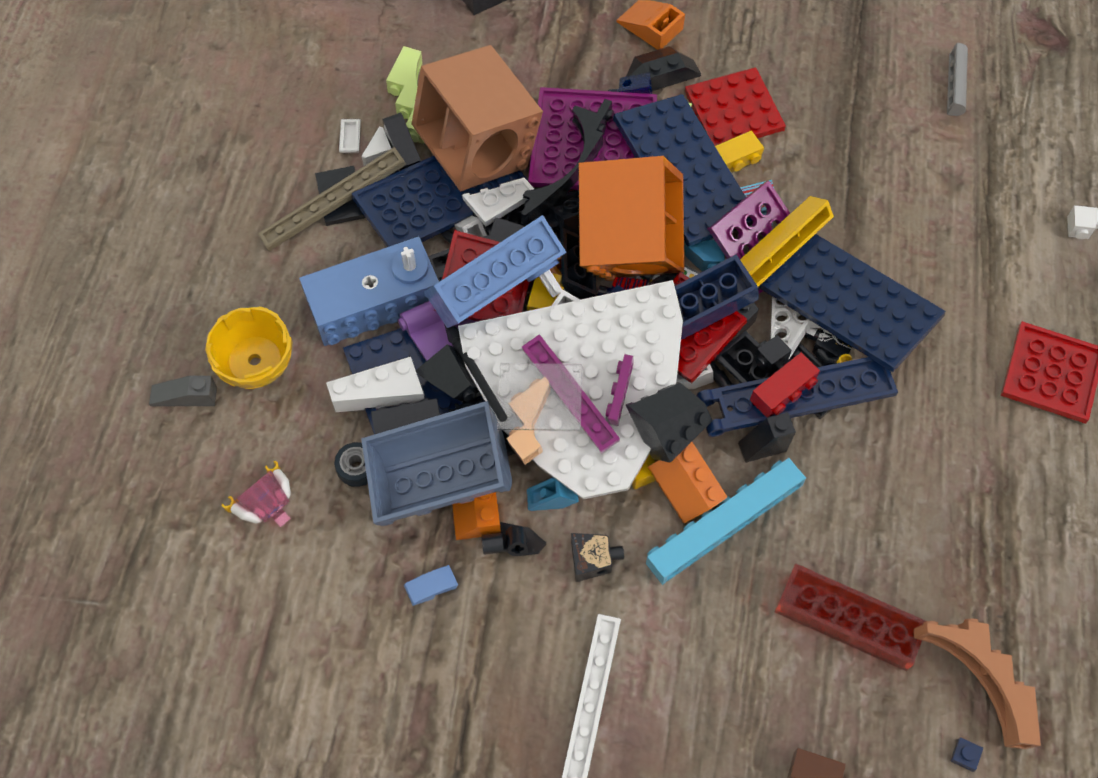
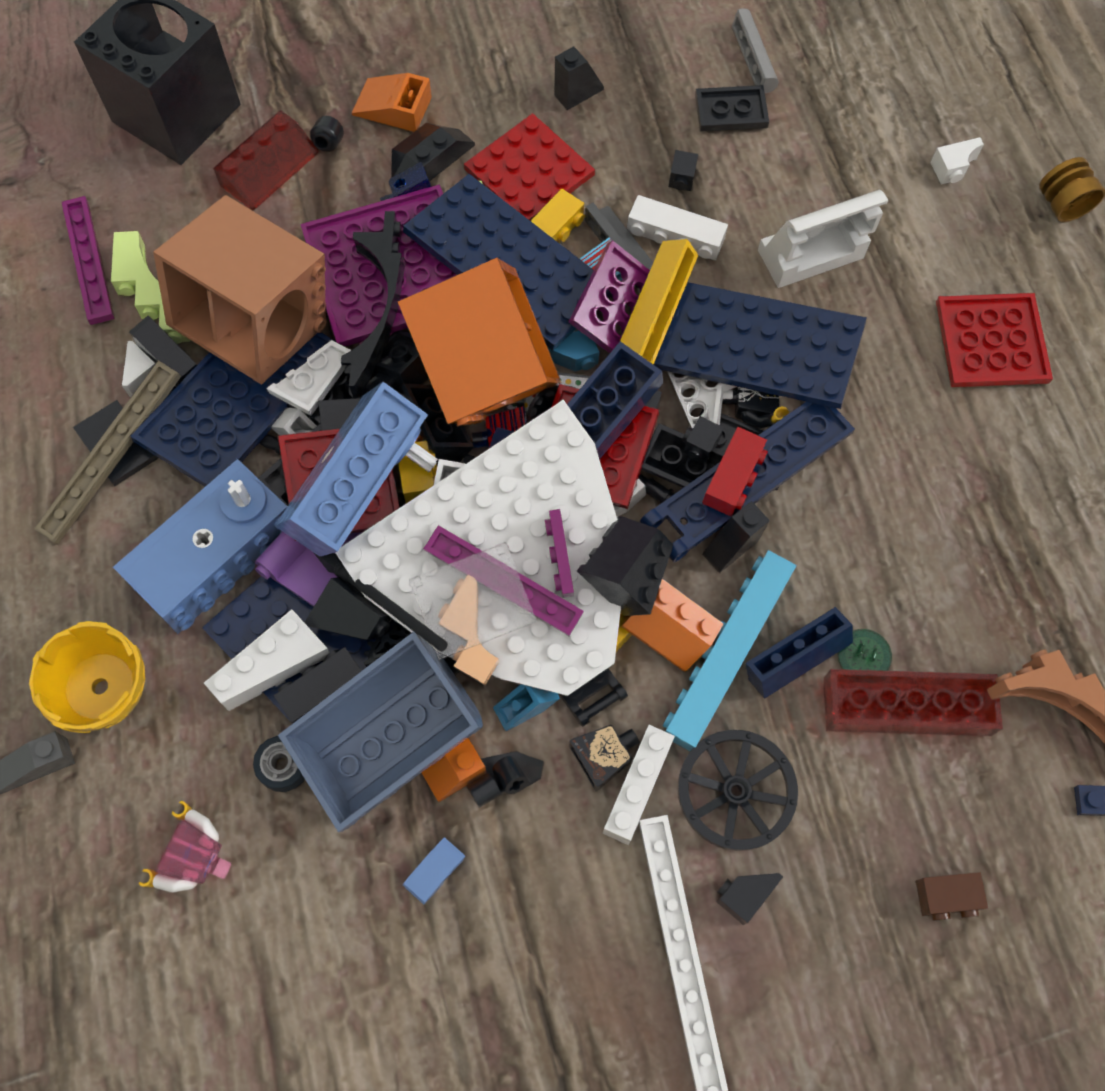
camera: 25 degrees left, 5 degrees up
white tile [339,119,361,153] -> none
none -> magenta plate [62,196,115,325]
none -> clear red slope [213,110,318,211]
none -> black head [310,116,344,152]
none -> black slope [554,46,604,110]
none -> black plate [559,668,628,727]
none -> dark grey panel [585,202,653,289]
none -> white brick [603,725,675,845]
none -> white brick [627,195,728,261]
none -> black brick [668,150,698,191]
none -> black wheel [678,730,798,851]
none -> black plate [695,85,769,132]
none -> black slope [716,873,783,925]
none -> dark blue brick [746,607,853,699]
none -> white panel [758,190,888,288]
none -> clear green piece [837,629,892,682]

